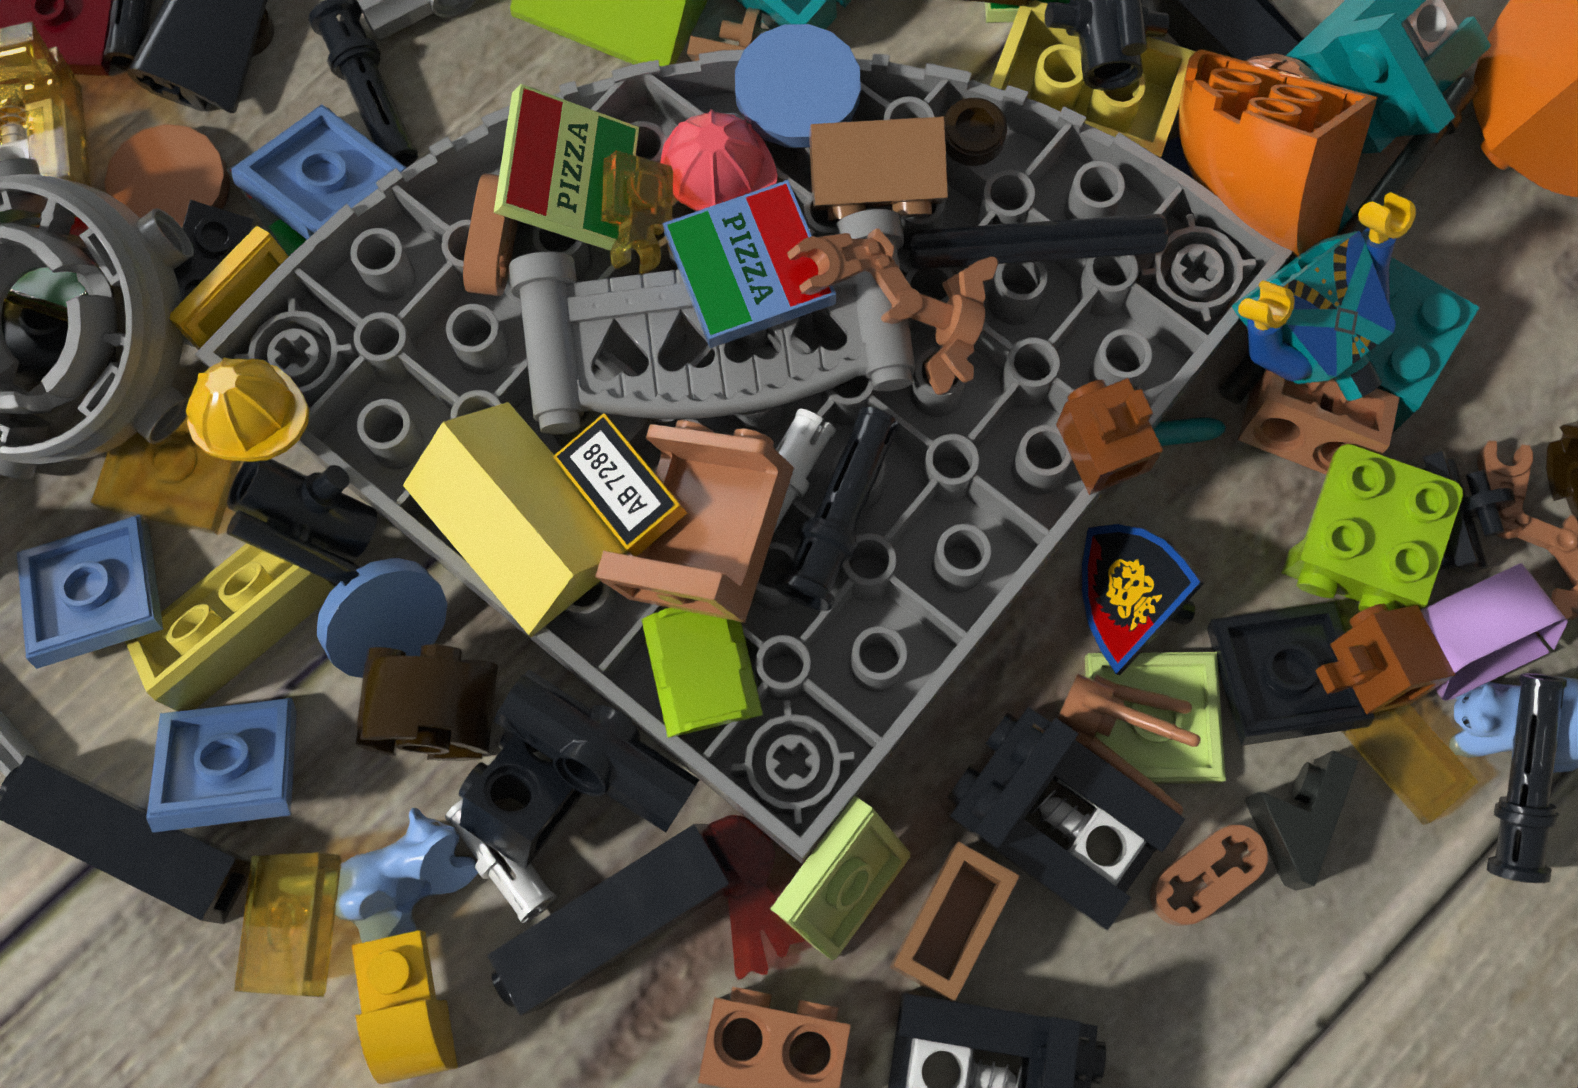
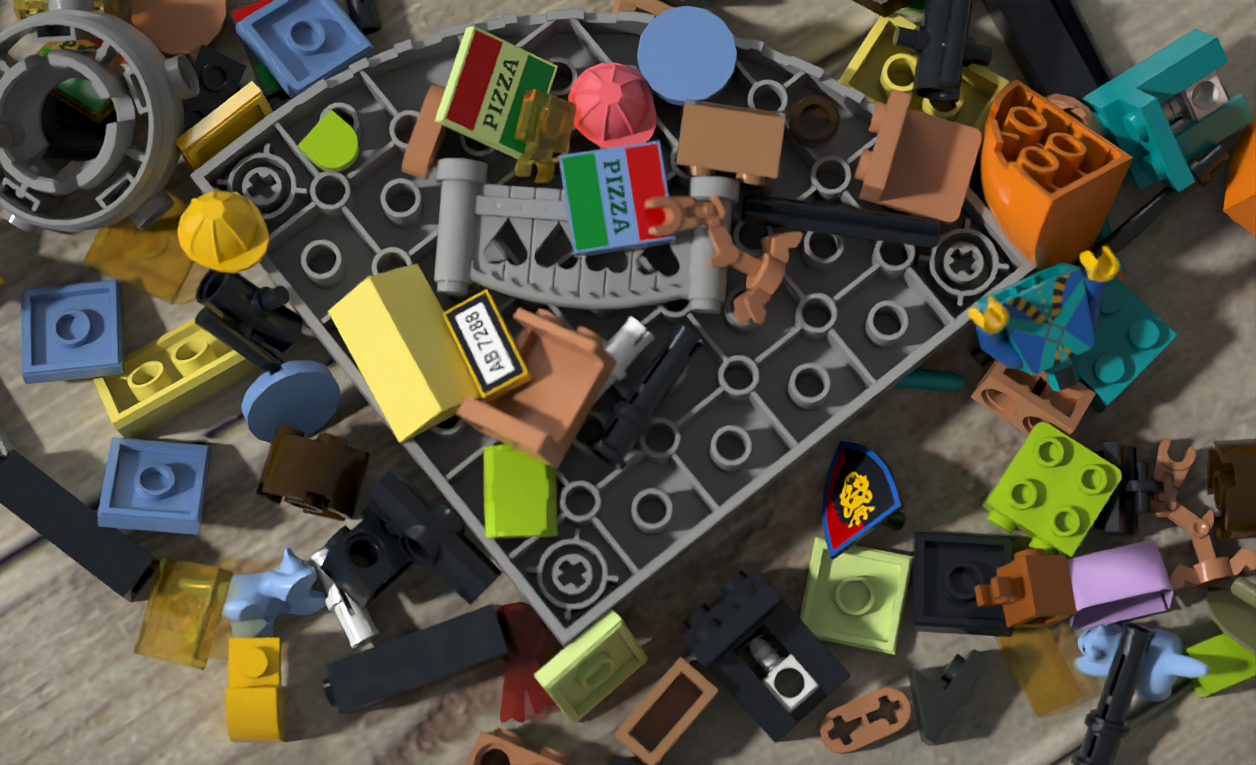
camera: 10 degrees right, 5 degrees up
dark orange brick [1056,378,1163,495] -> none
nougat plant [1058,673,1201,815] -> none
none -> lime tile [297,109,359,172]
none -> nougat bracket [855,89,982,224]

